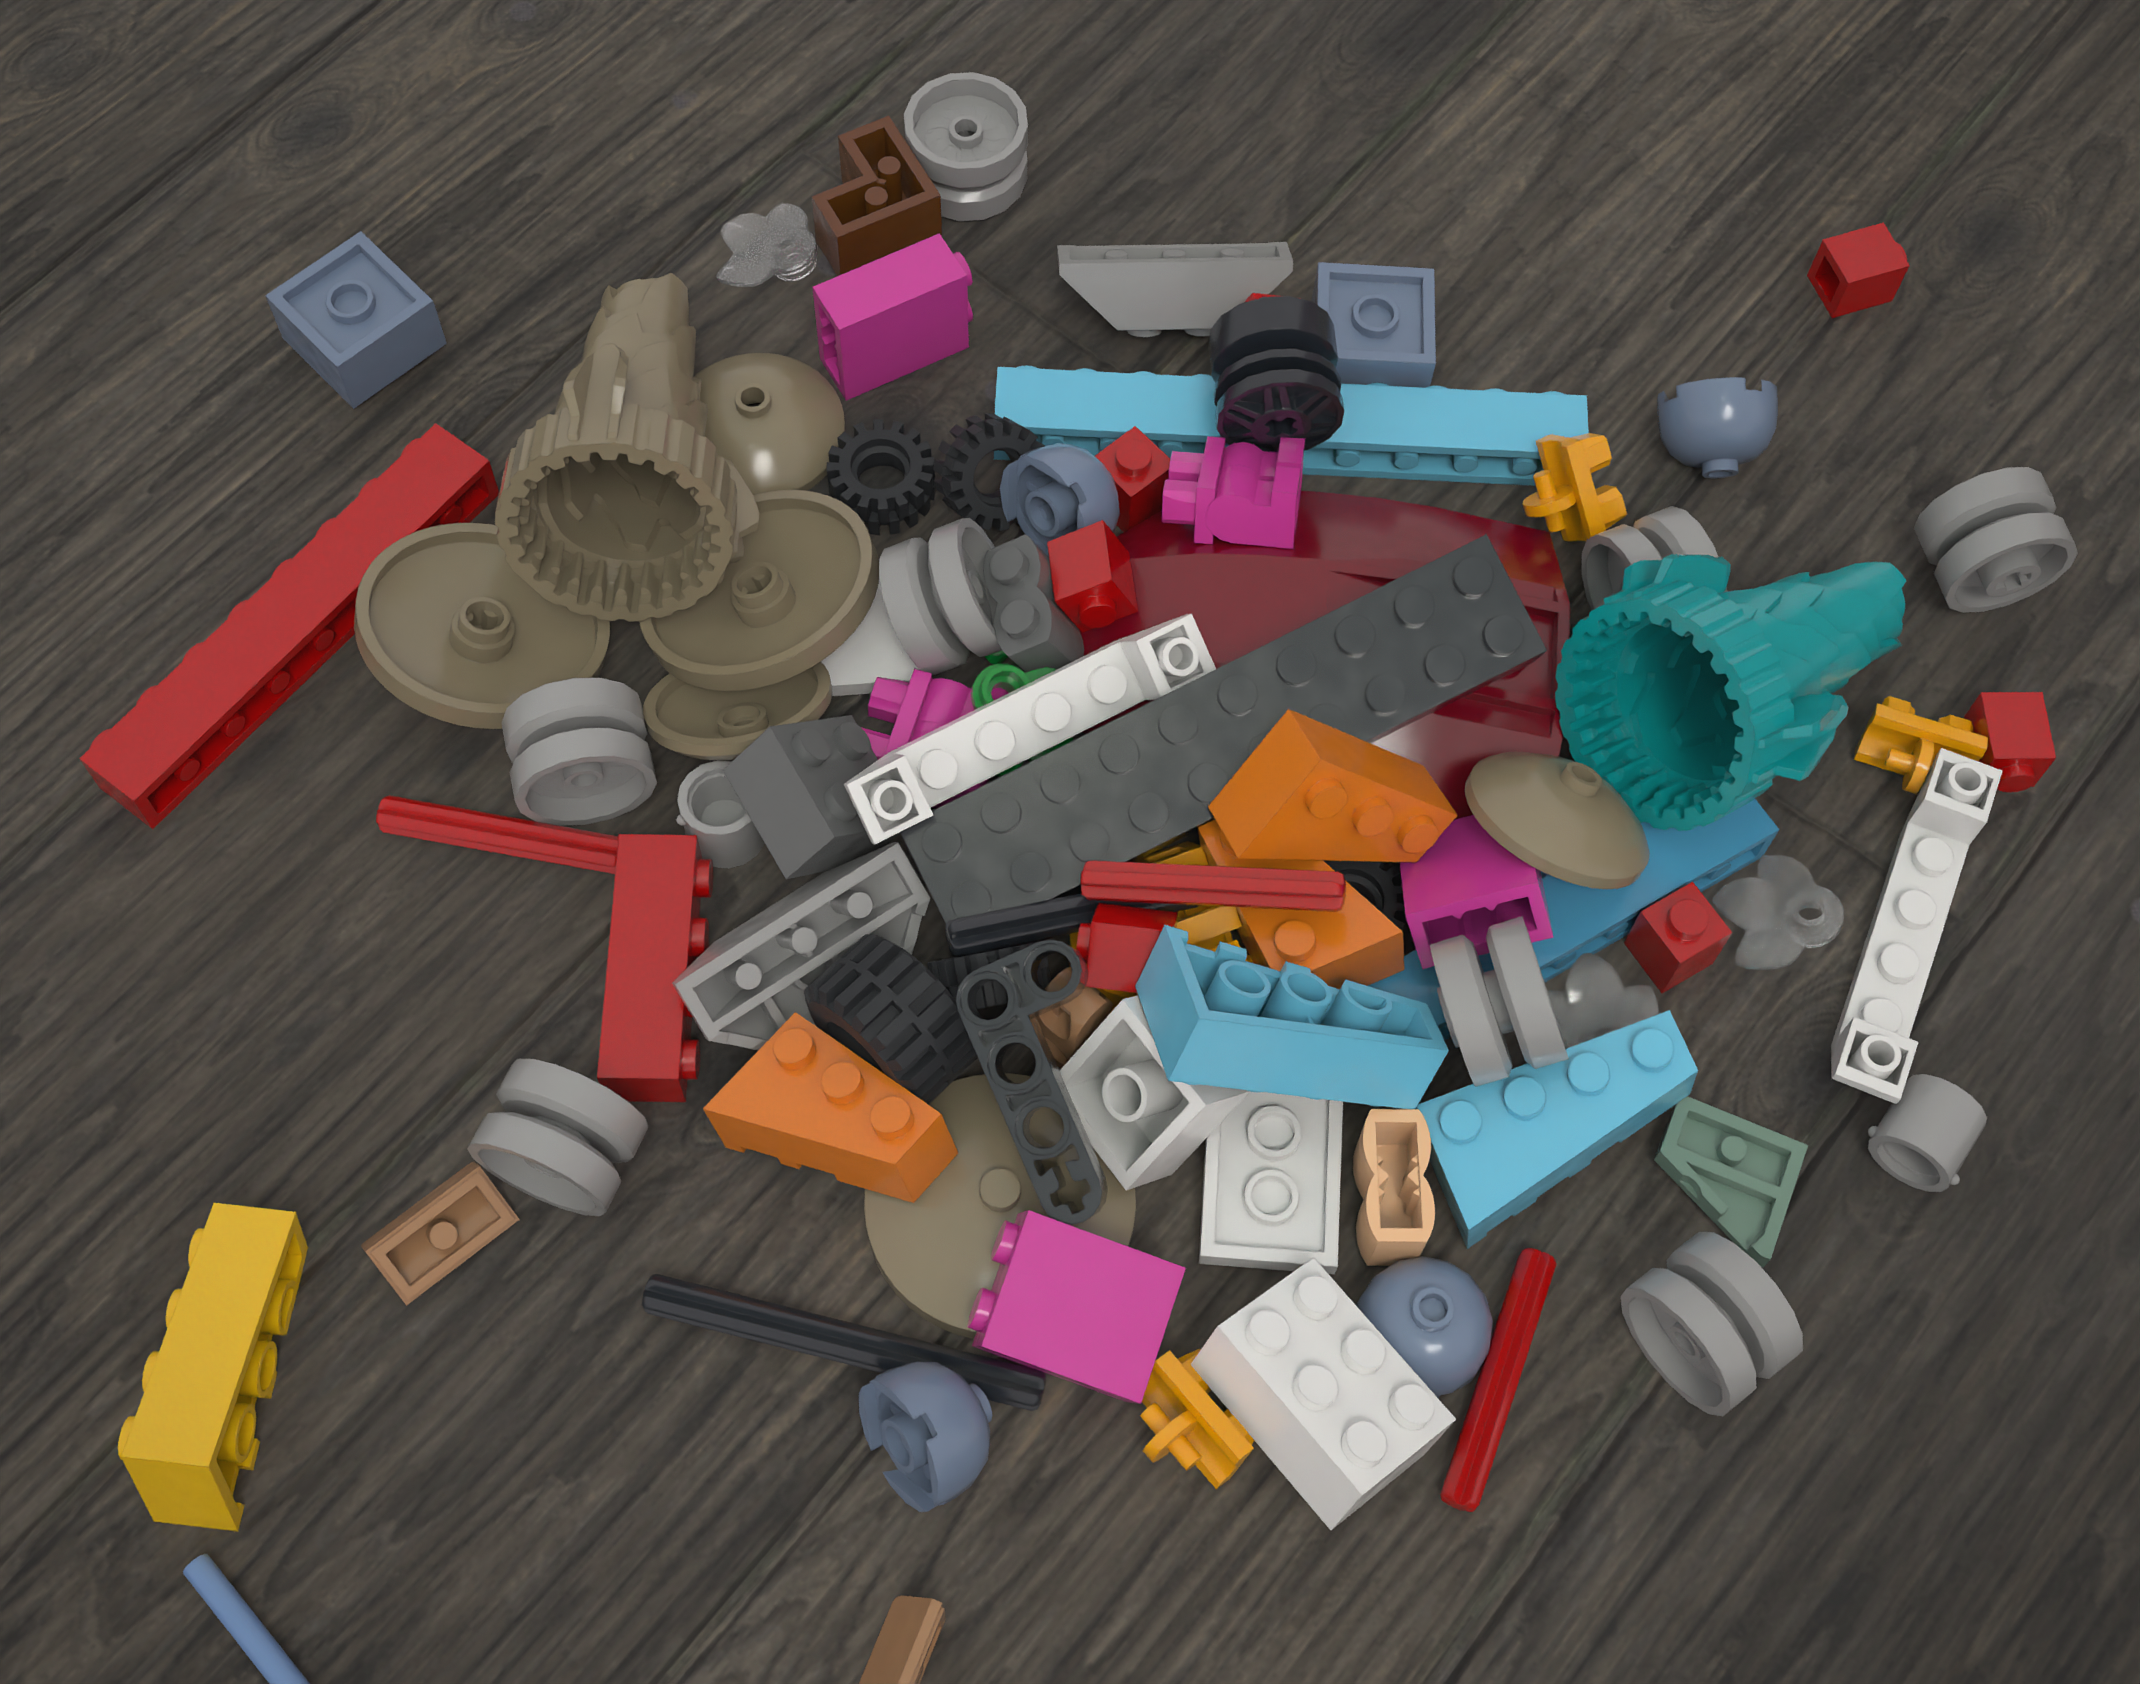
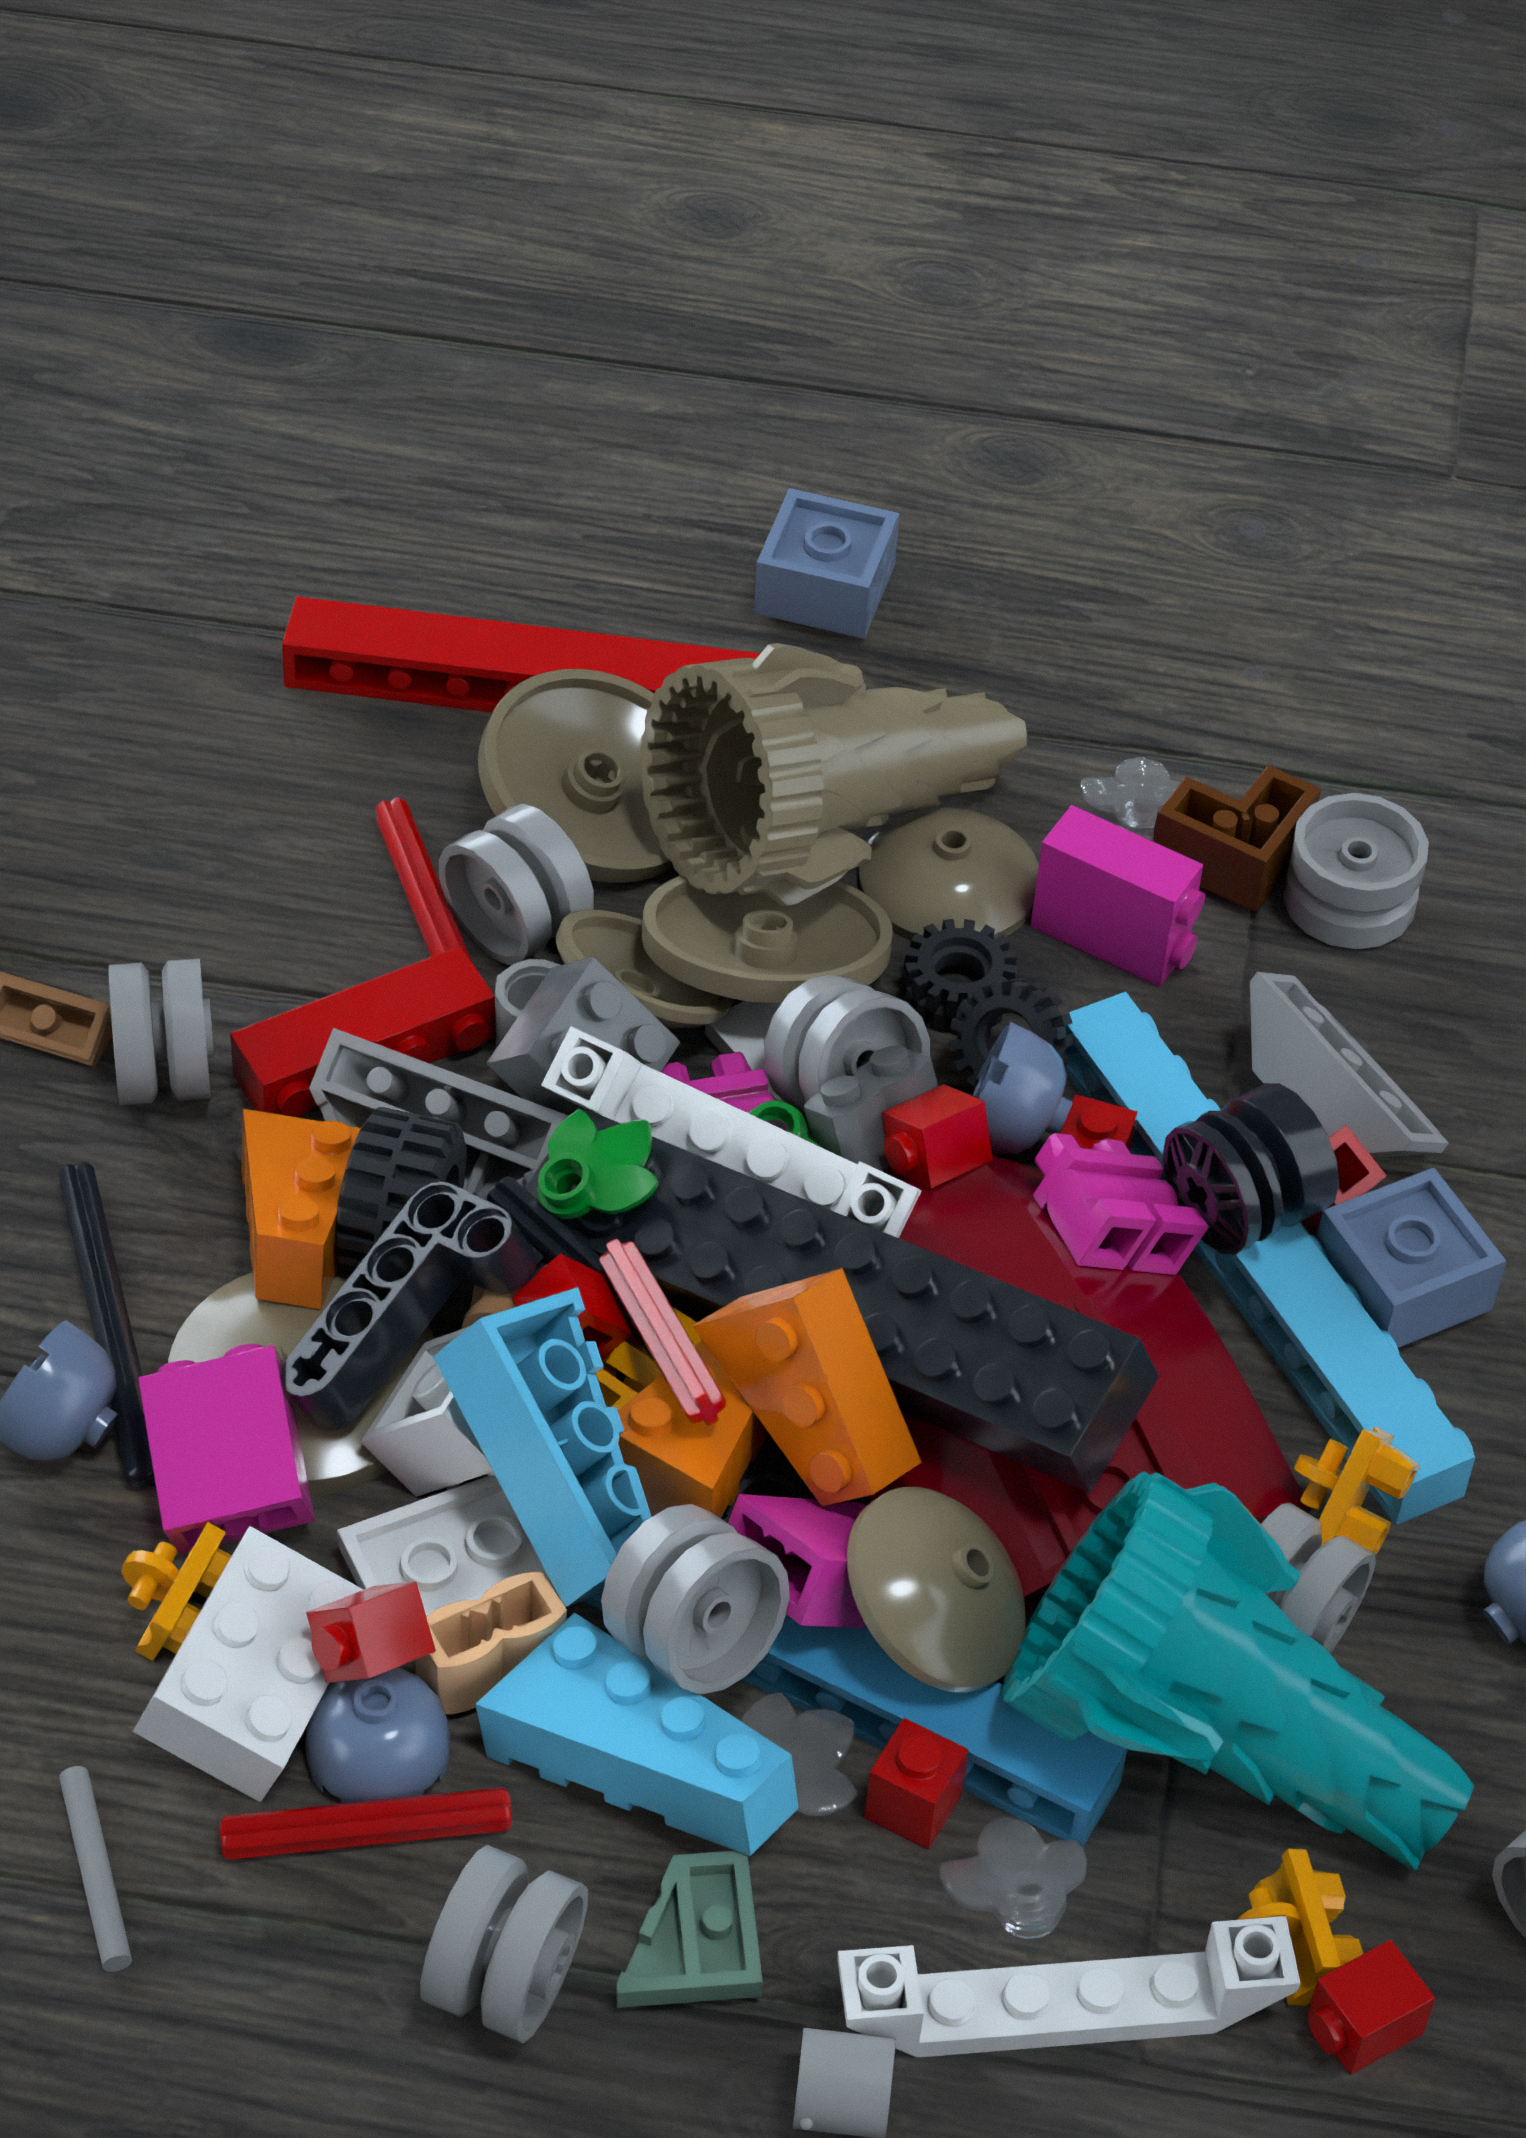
camera: 60 degrees right, 15 degrees down
none -> light grey bar [59,1766,132,1972]
none -> red brick [306,1581,436,1682]
none -> green plate [537,1109,659,1219]

